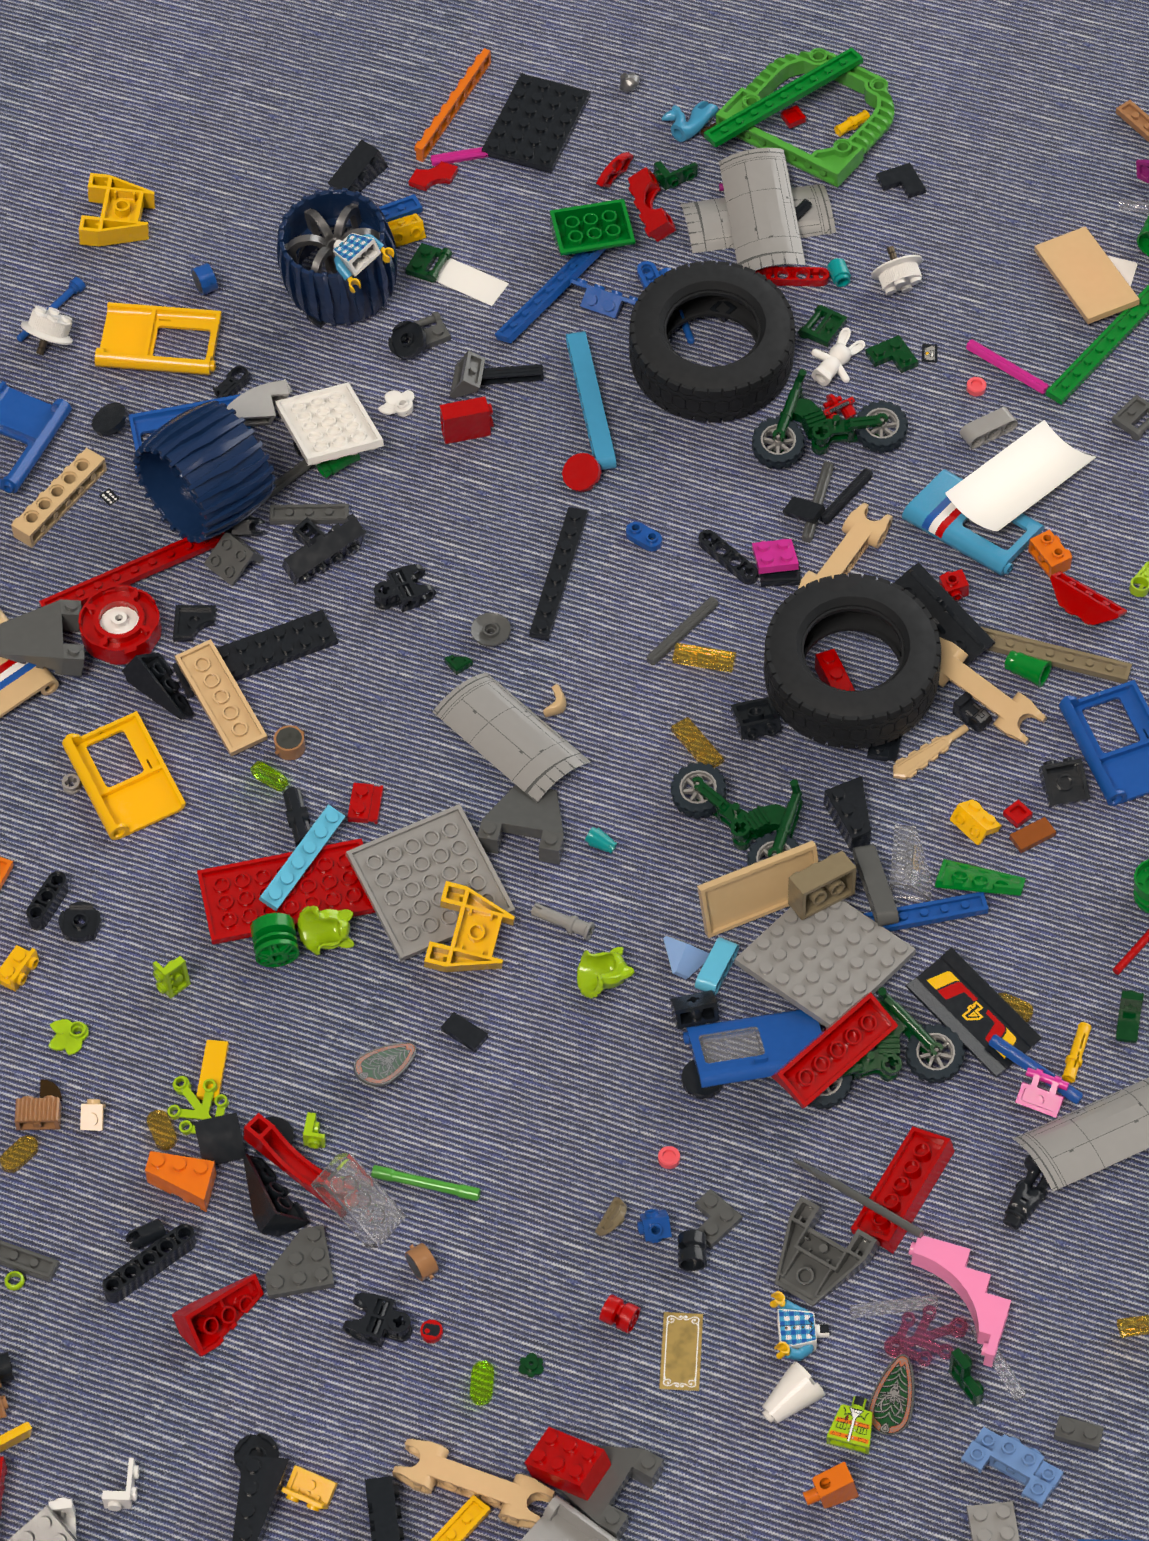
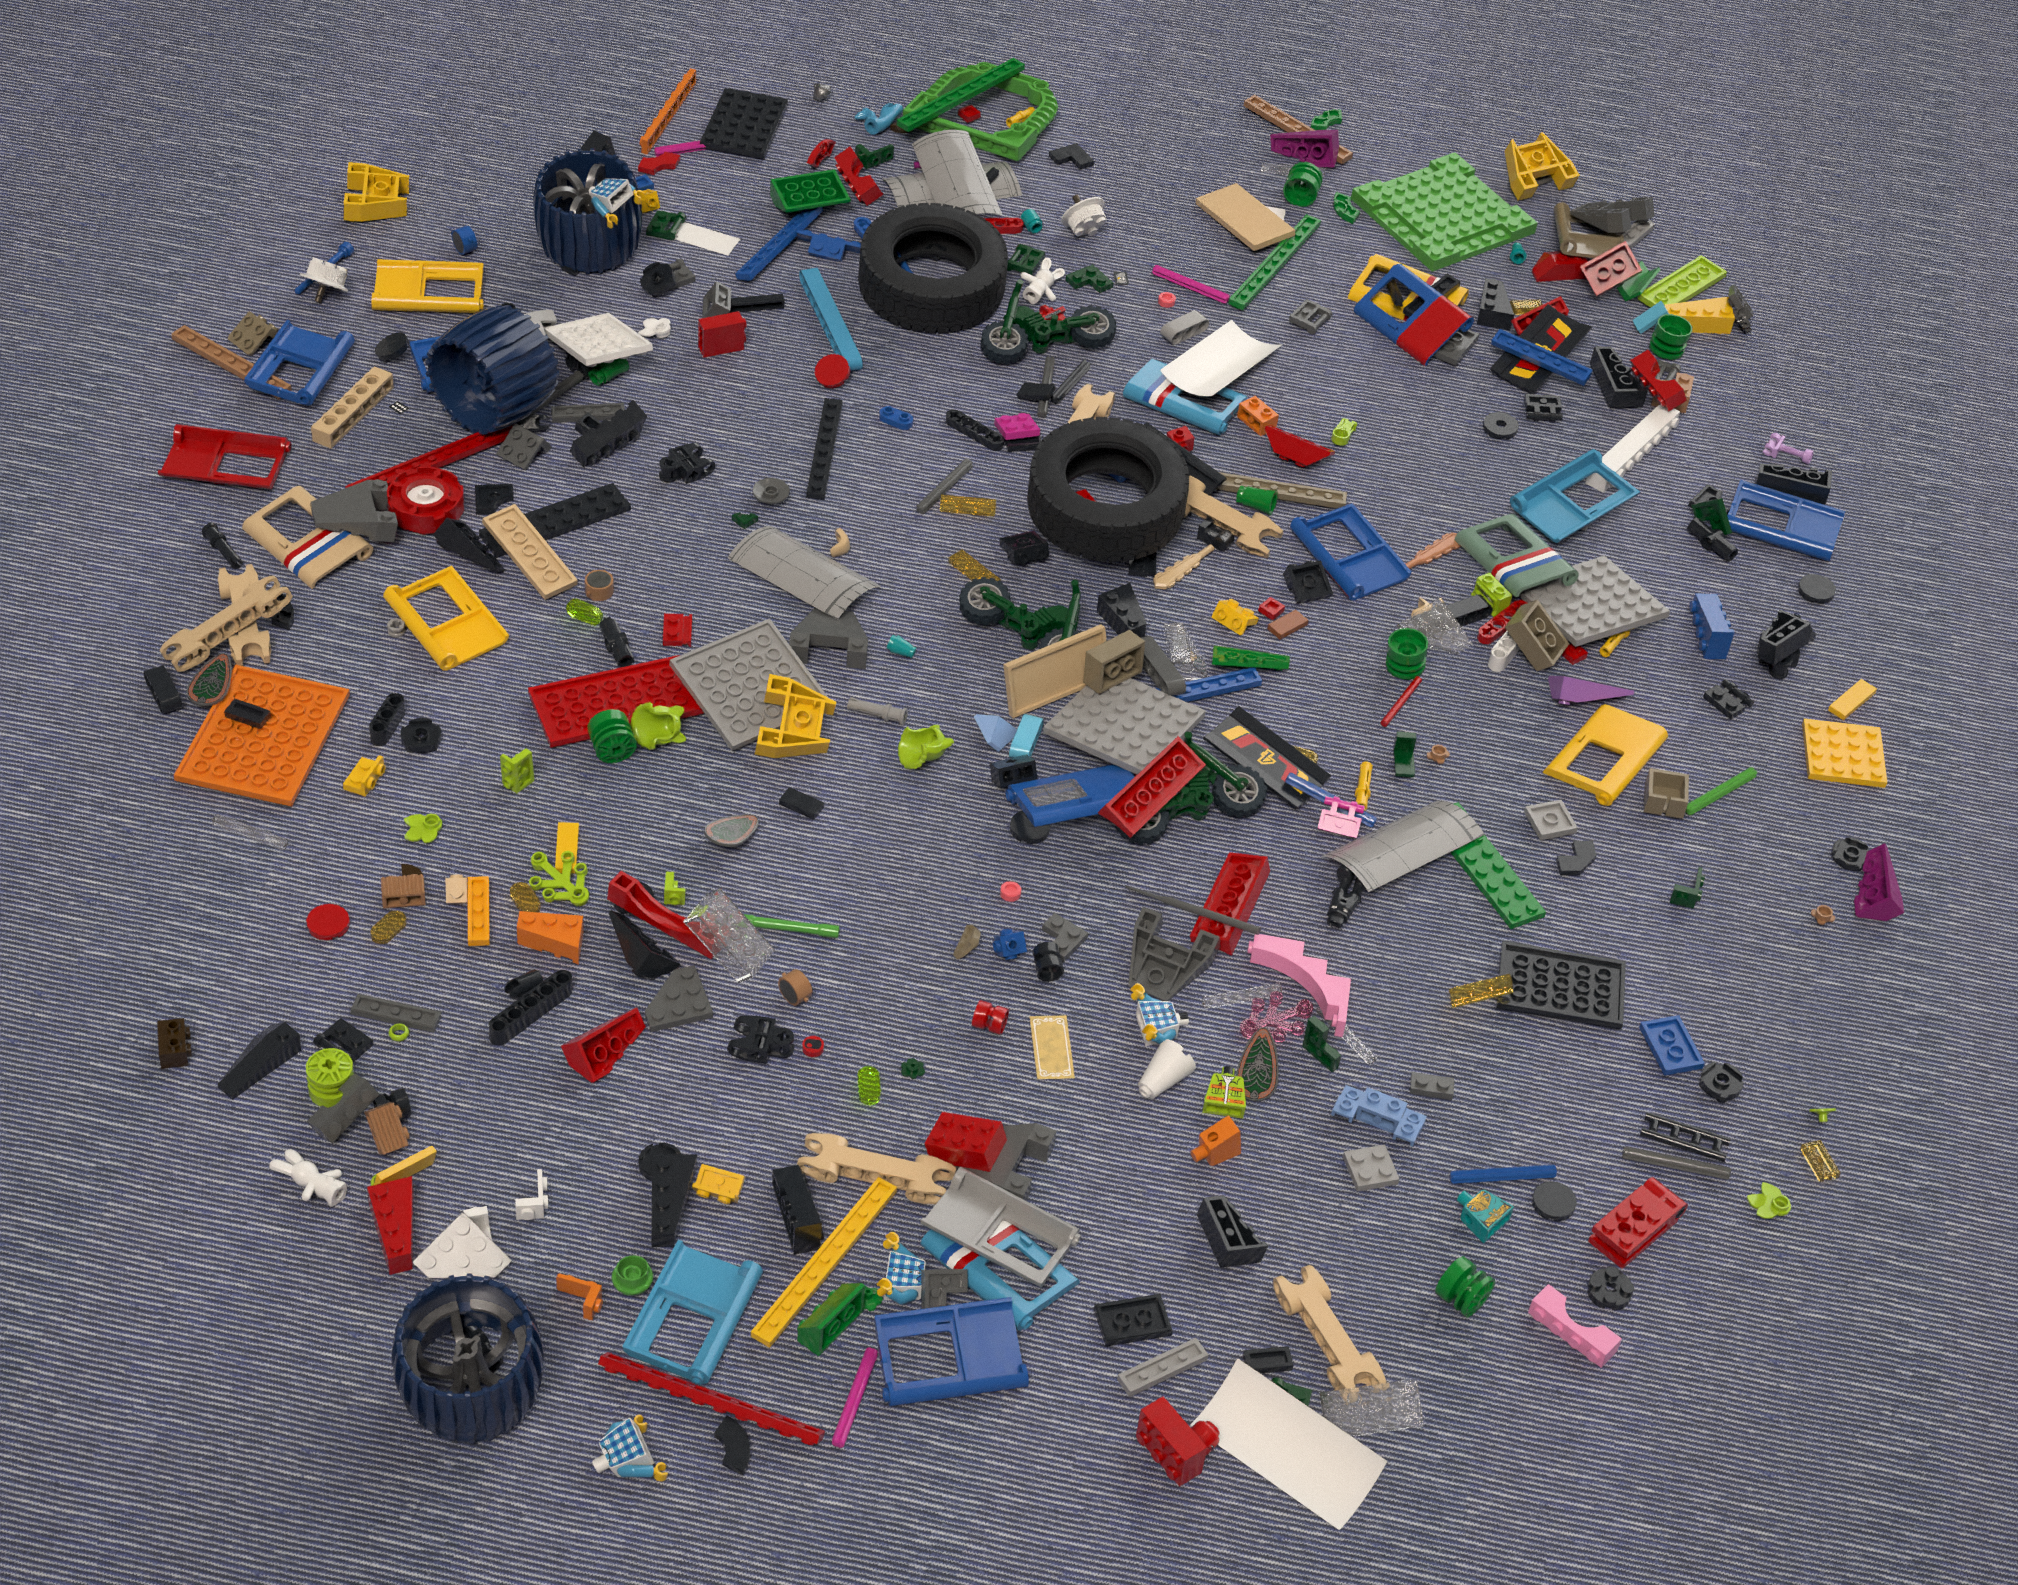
camera: 15 degrees left, 10 degrees down
black slope [194,1112,246,1165] -> none
medium azure plate [259,804,345,911] -> none
none -> light orange plate [468,876,490,946]

